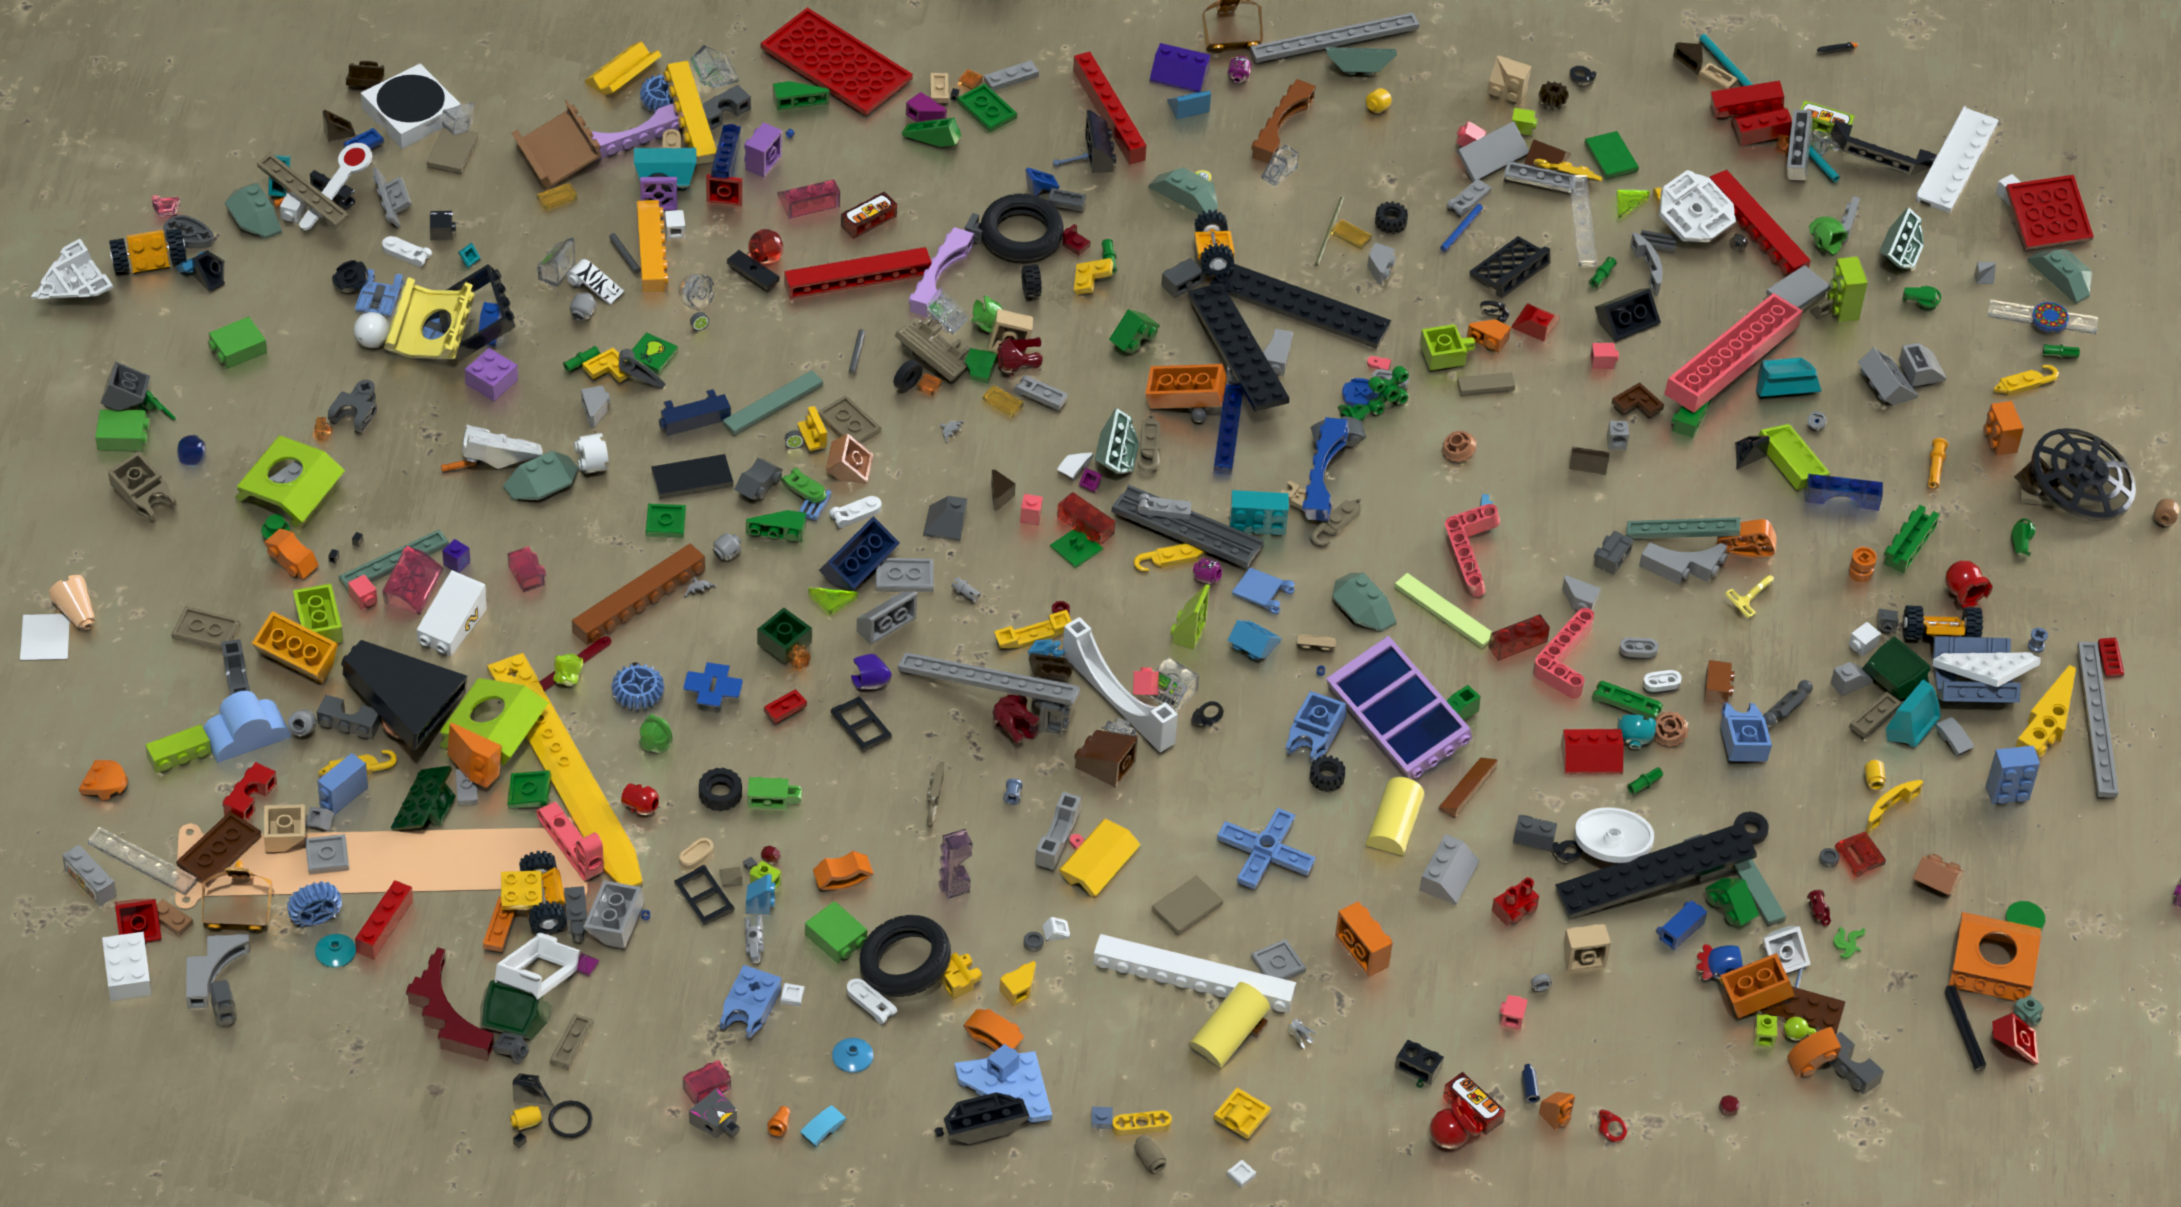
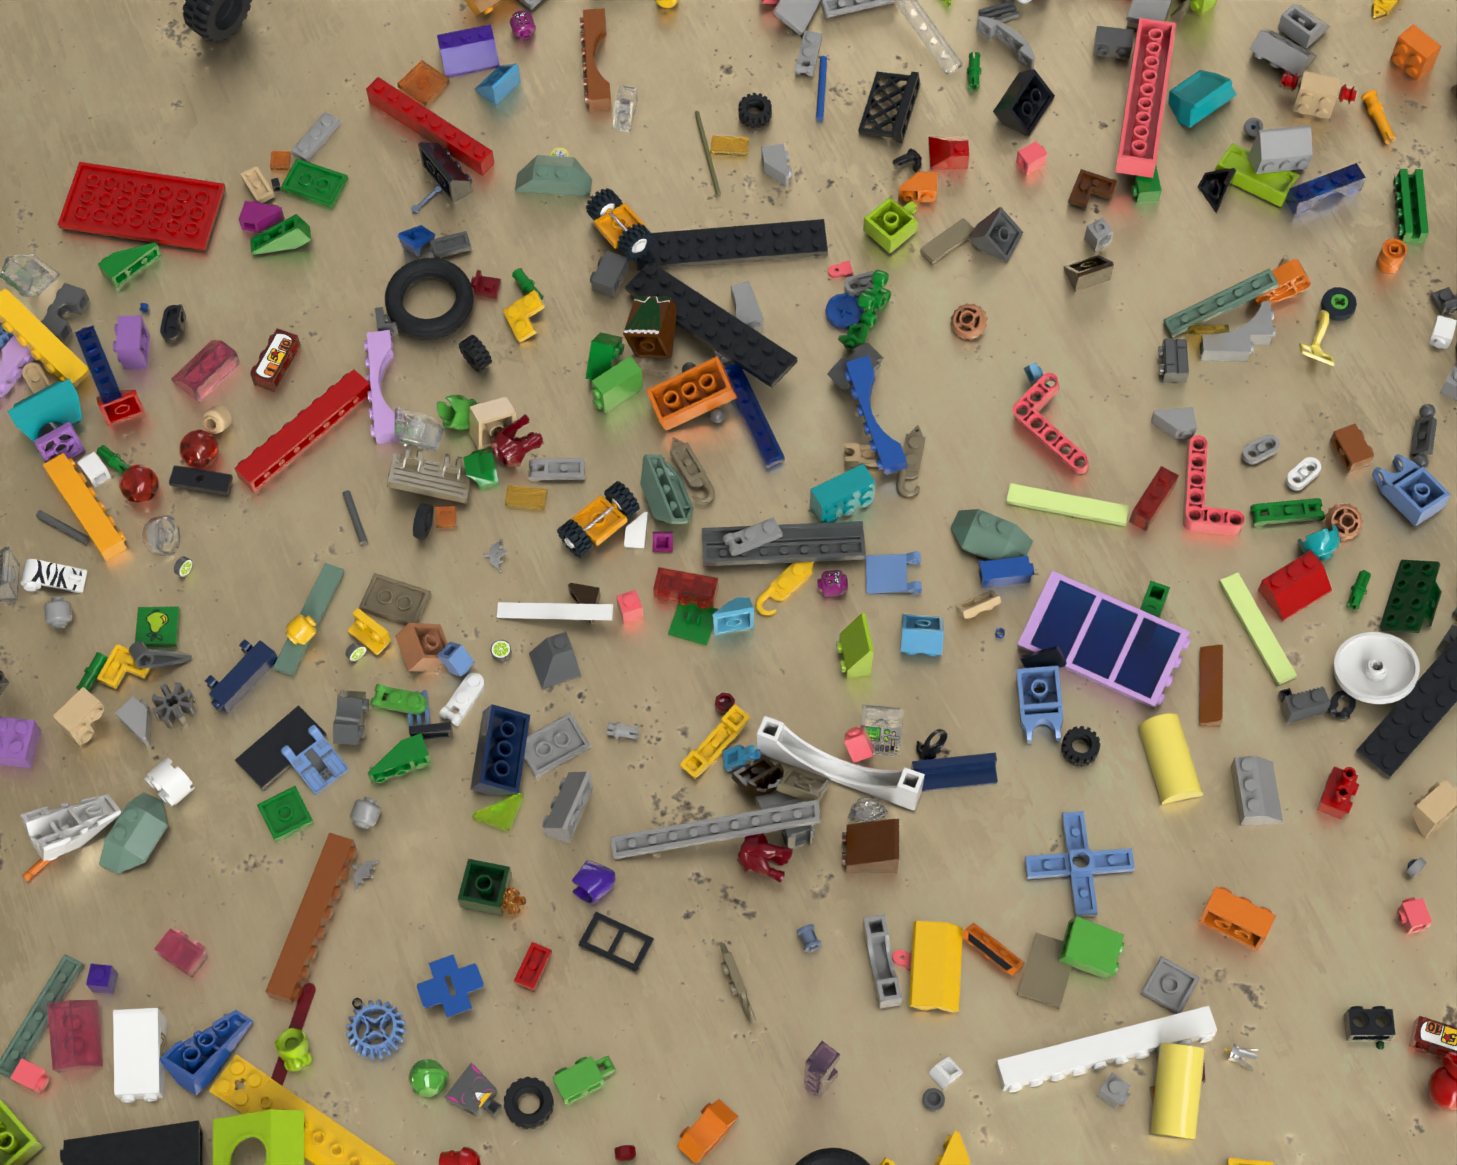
camera: 25 degrees left, 15 degrees up
none -> tan slope [52,687,105,747]
none -> green axle [97,445,132,477]
none -> clear red helmet [119,464,159,503]
none -> flat silver gear [152,682,197,728]
none -> black bracket [160,304,186,341]
none -> blue wedge [160,1010,253,1095]
none -> tan head [202,405,232,434]
none -> medium blue flag [281,725,349,795]
none -> yellow head [285,614,317,645]
none -> clear orange plate [397,60,450,106]
none -> black tile [409,722,453,740]
none -> medium blue brick [437,641,474,676]
none -> dark grey torso [445,1063,502,1118]
none -> tile [491,640,512,661]
none -> white sticker [497,602,614,620]
none -> plate [557,481,640,558]
none -> bright green brick [591,356,643,414]
none -> reddish brown slope [623,296,677,358]
none -> medium azure slope [713,597,754,635]
none -> dark tan tile [776,766,831,801]
none -> dark blue panel [911,752,998,792]
none -> orange plate [961,922,1025,976]
none -> dark grey slope [969,207,1023,261]
none -> blue brick [978,555,1034,589]
none -> black tile [1020,646,1067,668]
none -> bright green brick [1058,916,1124,979]
none -> dark grey hinge [1093,26,1134,59]
none -> light grey brick [1097,1072,1131,1109]
none -> clear yellow tile [1188,324,1229,334]
none -> yellowish green tile [1219,573,1297,686]
none -> light grey slope [1248,125,1313,174]
none -> tan brick [1280,71,1357,119]
none -> black bush [1321,287,1357,321]
none -> dark green bracket [1379,560,1442,633]

